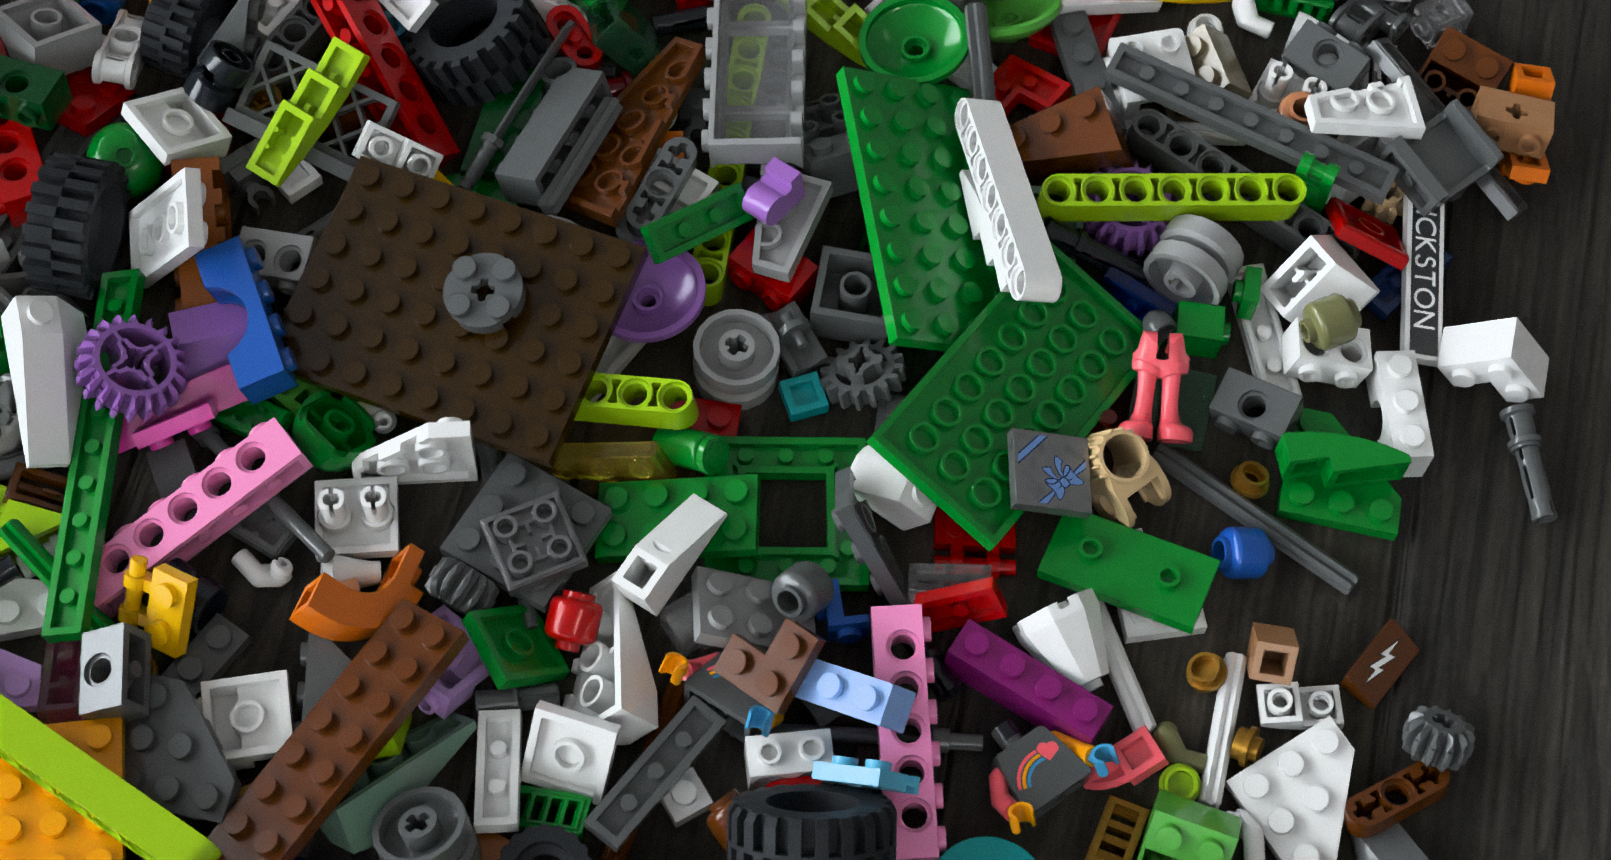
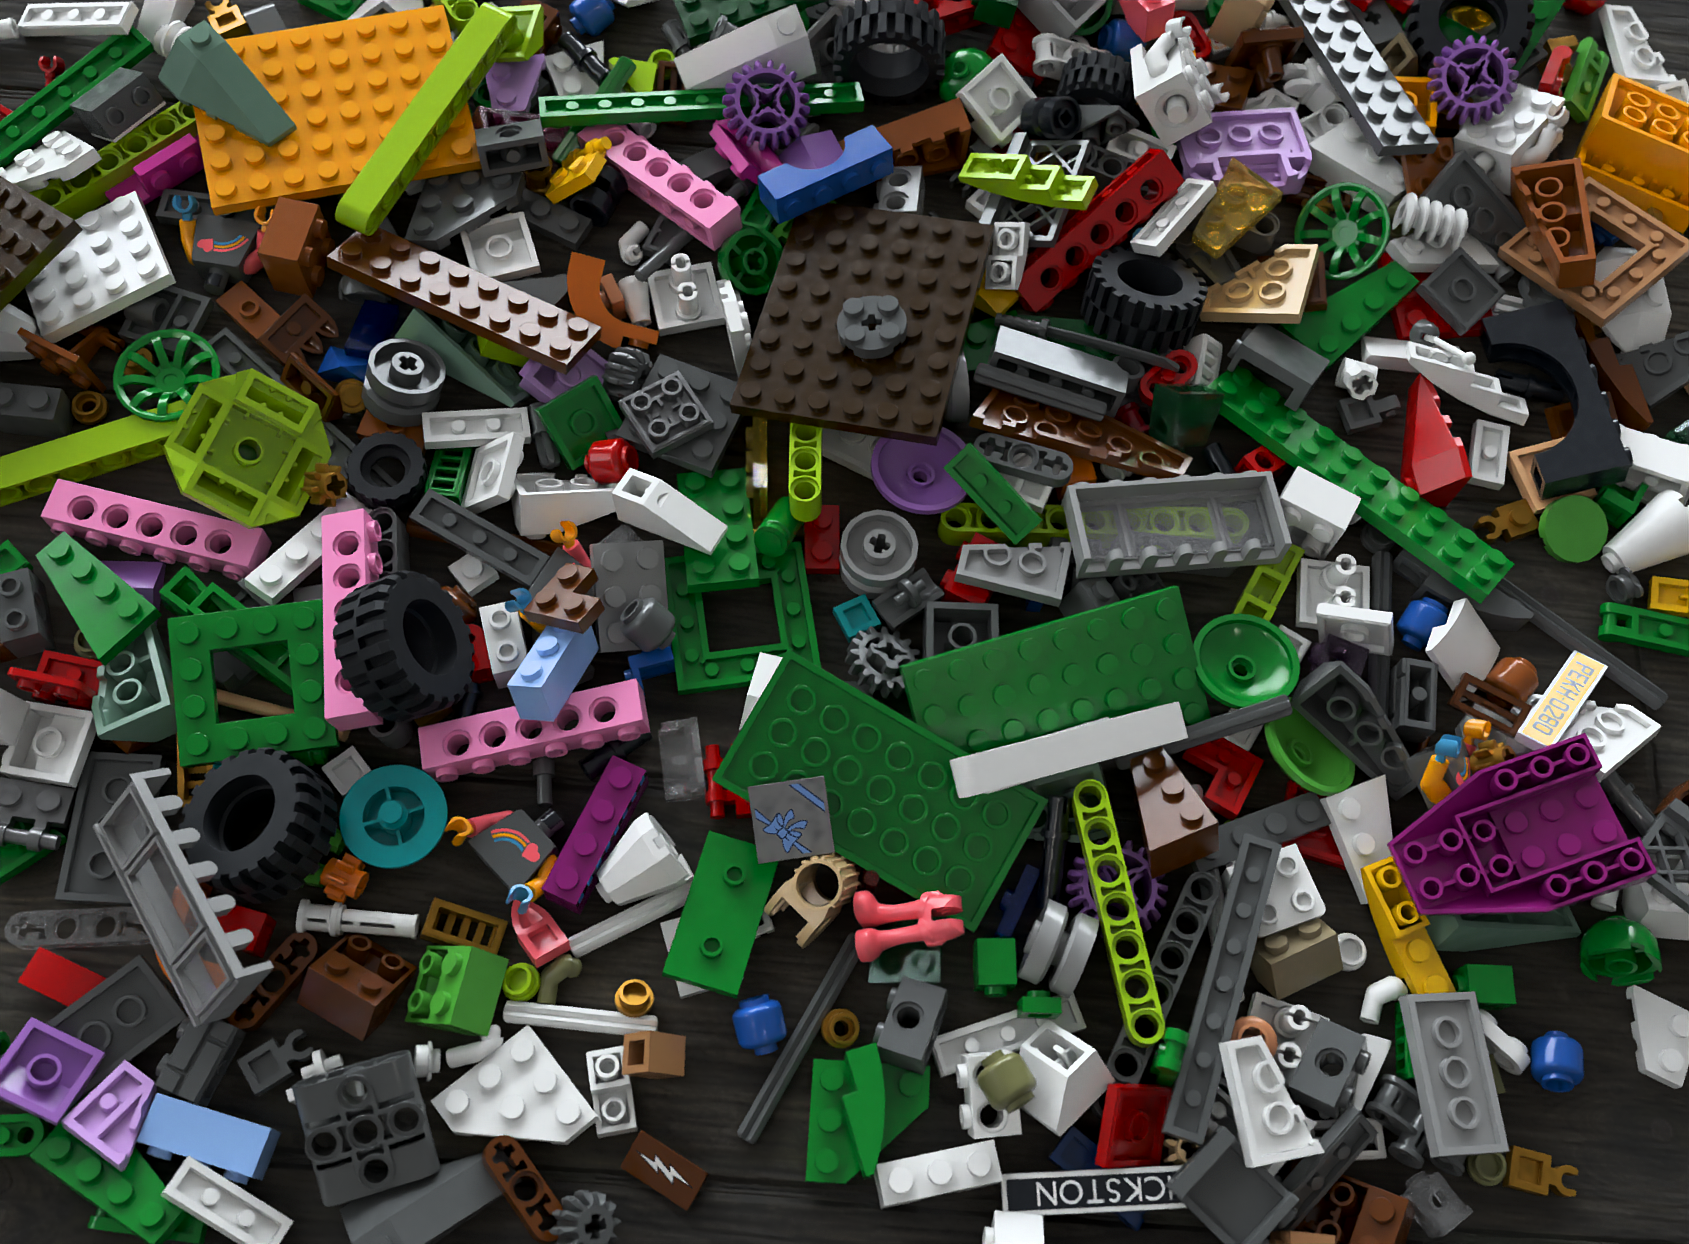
camera: 80 degrees right, 5 degrees up
white plate [128,167,208,289] -> none
medium lavender leg [742,157,806,226] -> none
medium azure plate [812,755,921,795] -> none
dark grey wing [831,466,907,605] -> none
red plate [914,576,1008,633] -> none
dark grey hinge [1142,310,1177,343] -> none
pearl gold plate [1230,726,1265,768] -> none

